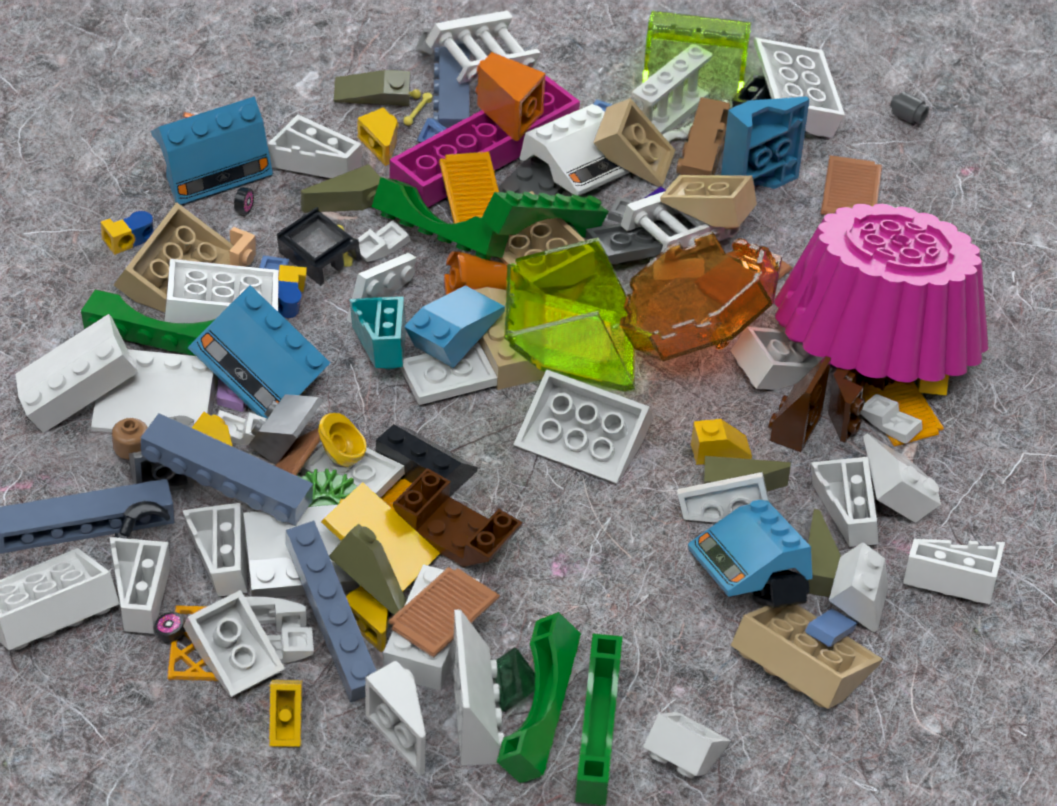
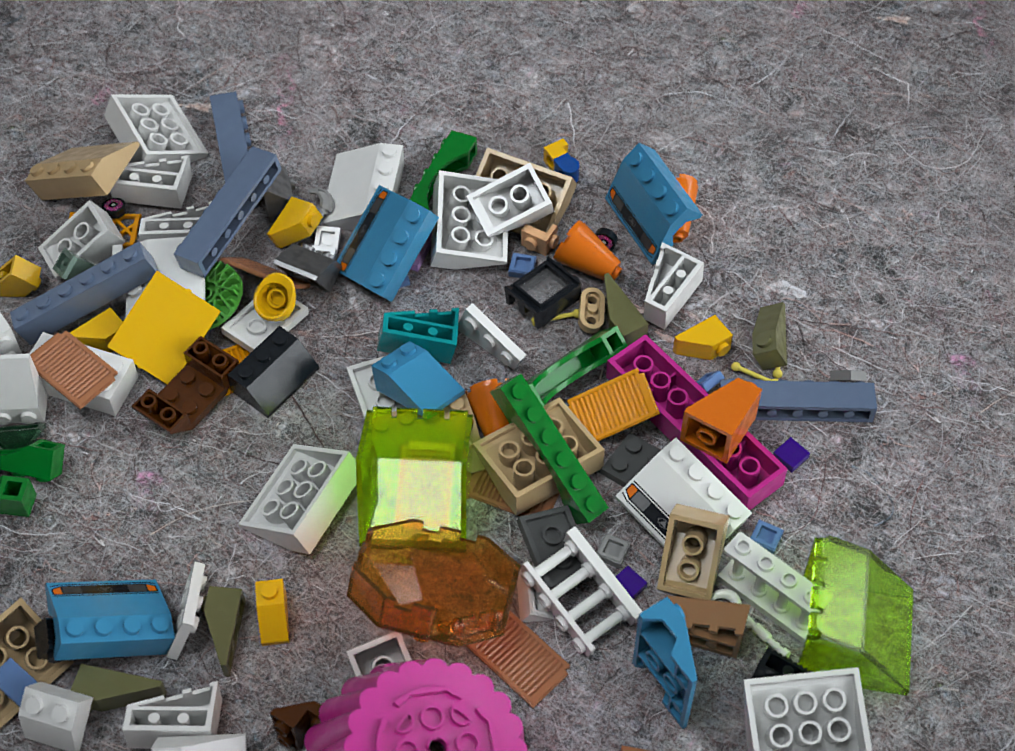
camera: 95 degrees right, 10 degrees up
white slope [15,314,138,433] -> none
medium nougat head [112,418,148,460] -> none
black piece [115,501,170,539] -> none
blue leg [278,265,307,318] -> none
olive slope [329,523,406,615] -> none
white slope [357,220,411,262] -> none
white fence [425,11,540,84] -> none
tan slope [660,175,757,229] -> none
reddish brown slope [768,356,831,452] -> none
none -> tan slope [25,141,140,200]
none -> sand green slope [52,248,95,280]
none -> white slope [467,163,555,237]
none -> orange cone [553,220,622,281]
none -> tan plate [578,287,605,334]

